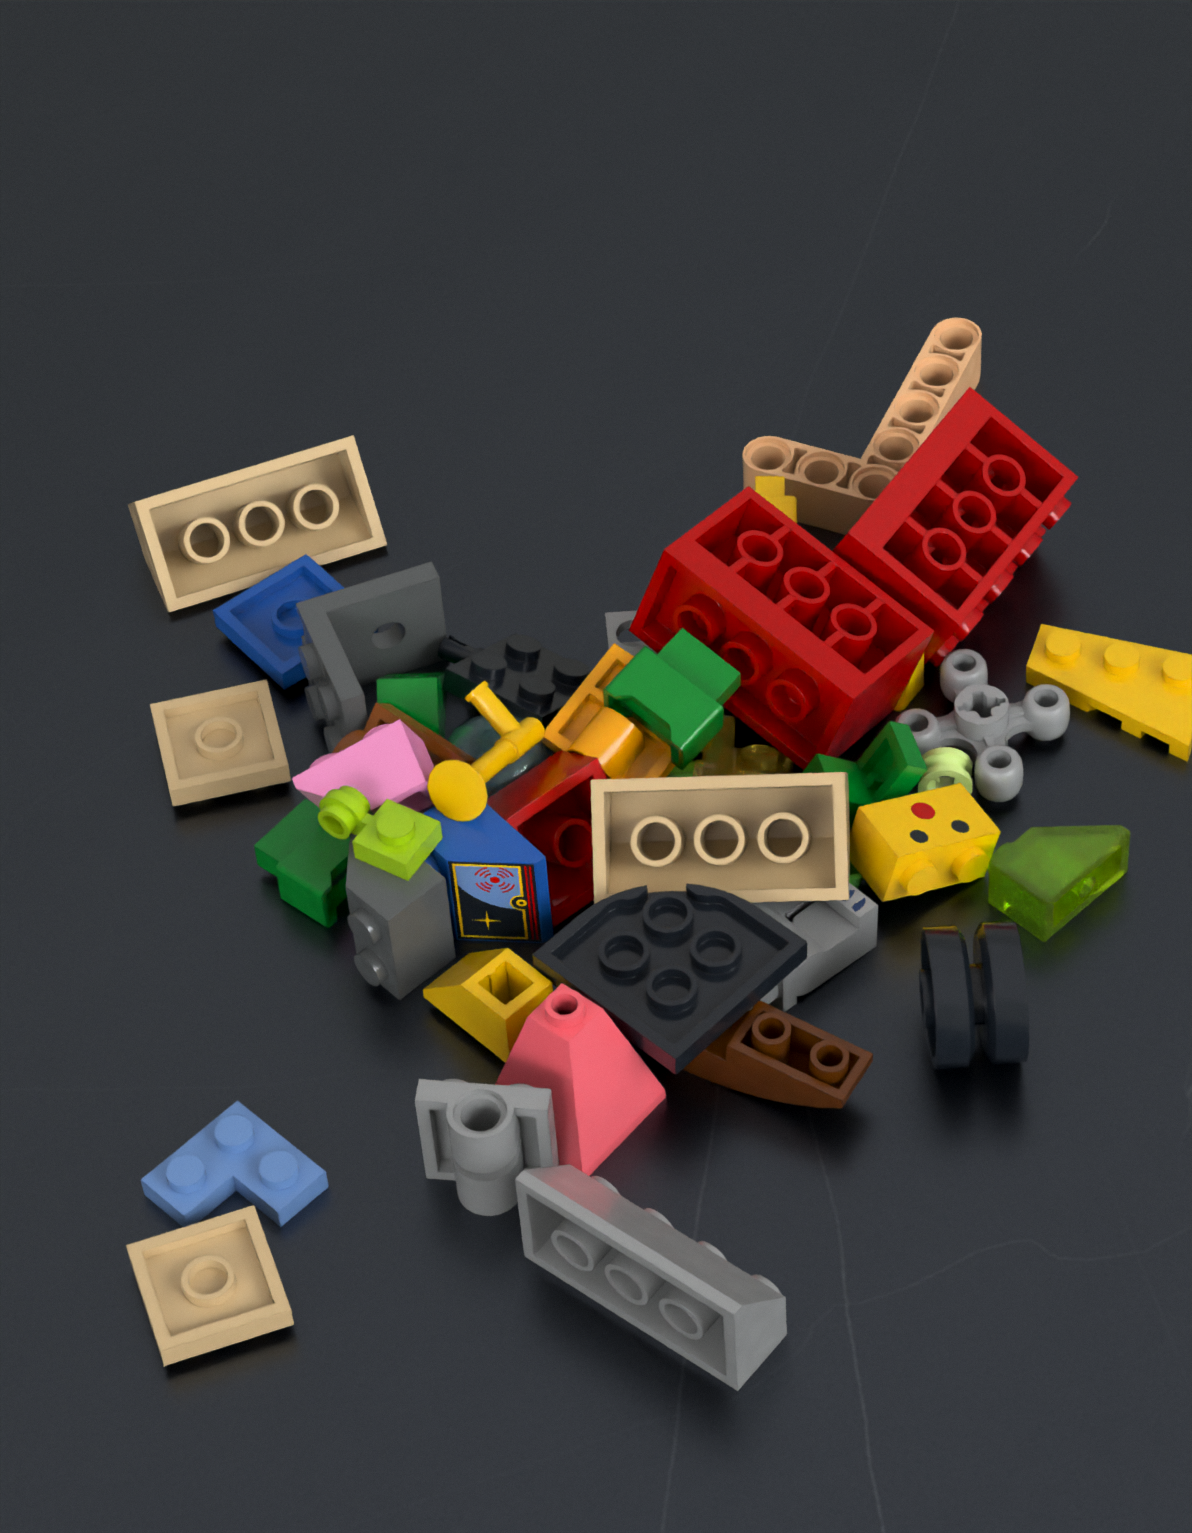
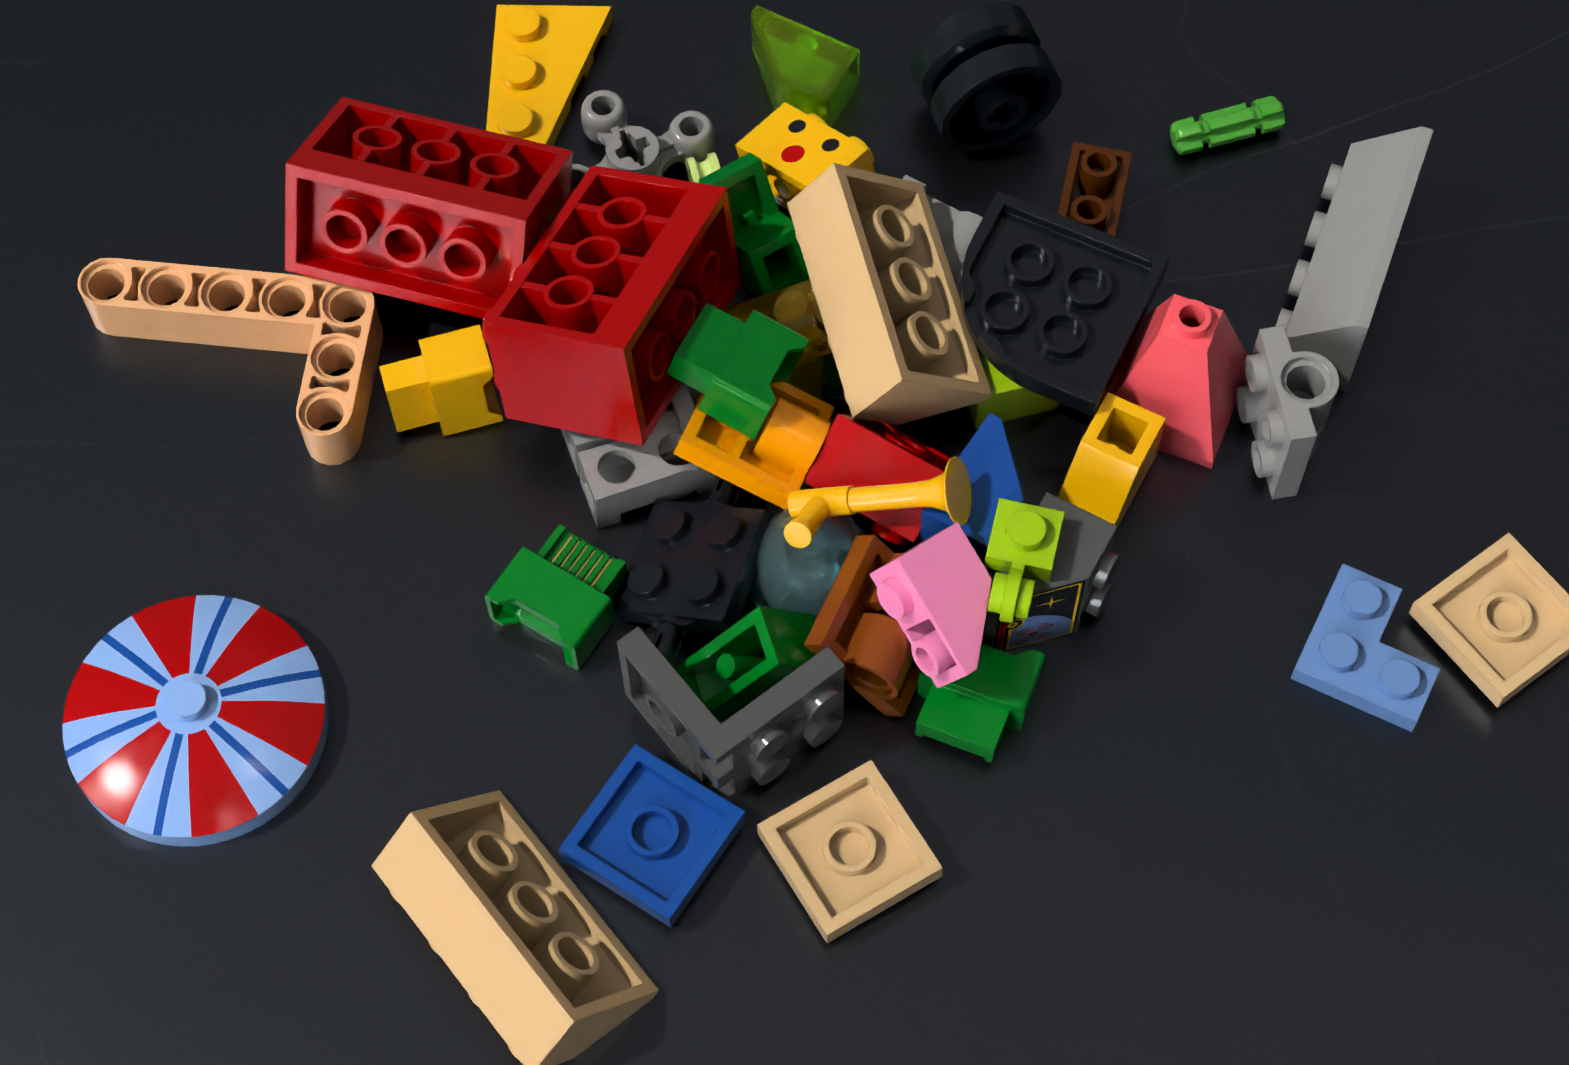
camera: 110 degrees left, 15 degrees up
none -> dish [62,595,329,847]
none -> green piece [485,524,627,670]
none -> bright green axle [1170,96,1285,156]

